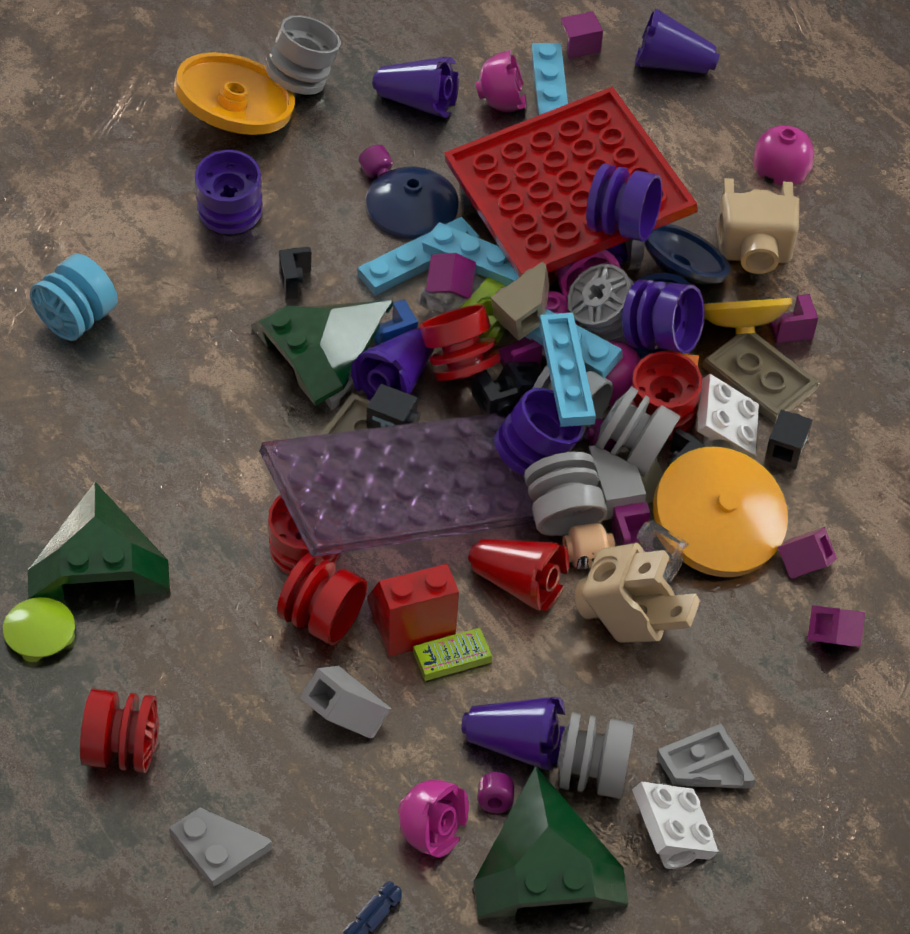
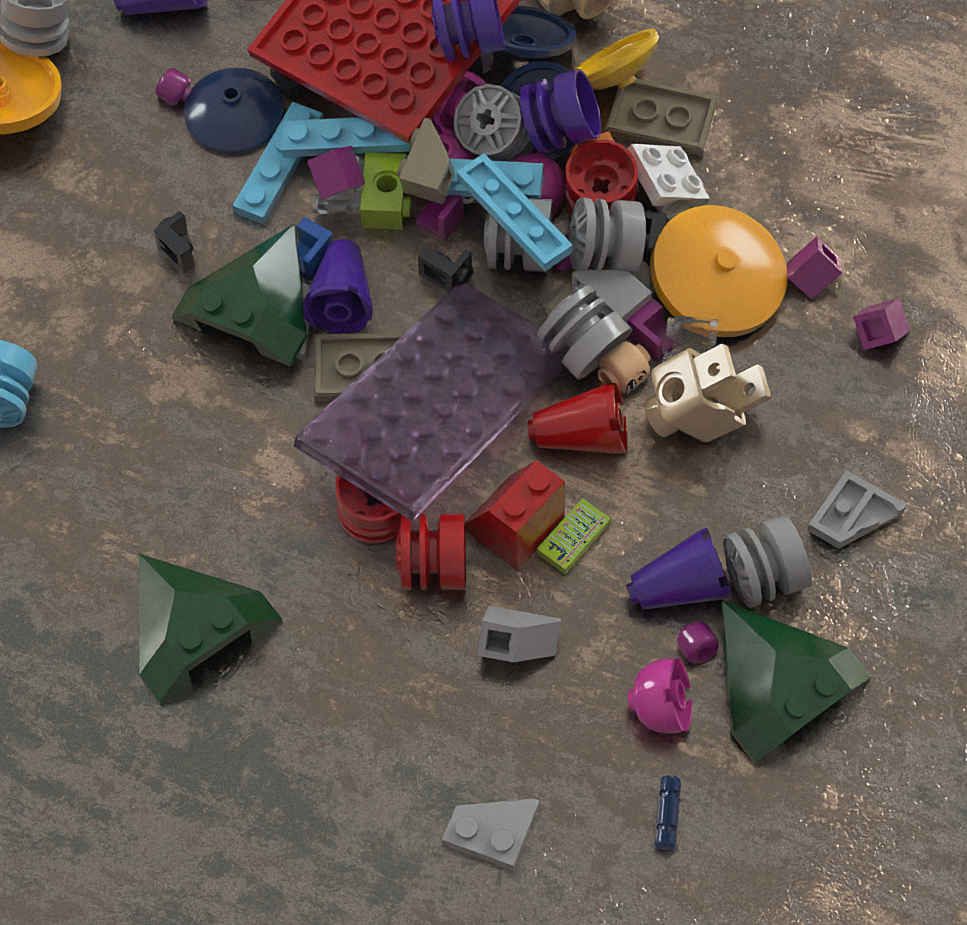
camera: 25 degrees left, 10 degrees up
lime dish [3,597,75,662] -> none
red wheel [80,688,159,773] -> none
dark purple wheel [195,150,263,235] -> none
black brick [366,384,420,442] -> none
red wheel [419,305,501,381] -> none
dark purple wheel [494,388,584,476] -> none
black bracket [496,362,543,396] -> none
white plate [632,781,719,869] -> none
black brick [765,409,813,469] -> none
magenta panel [769,294,818,343] -> none

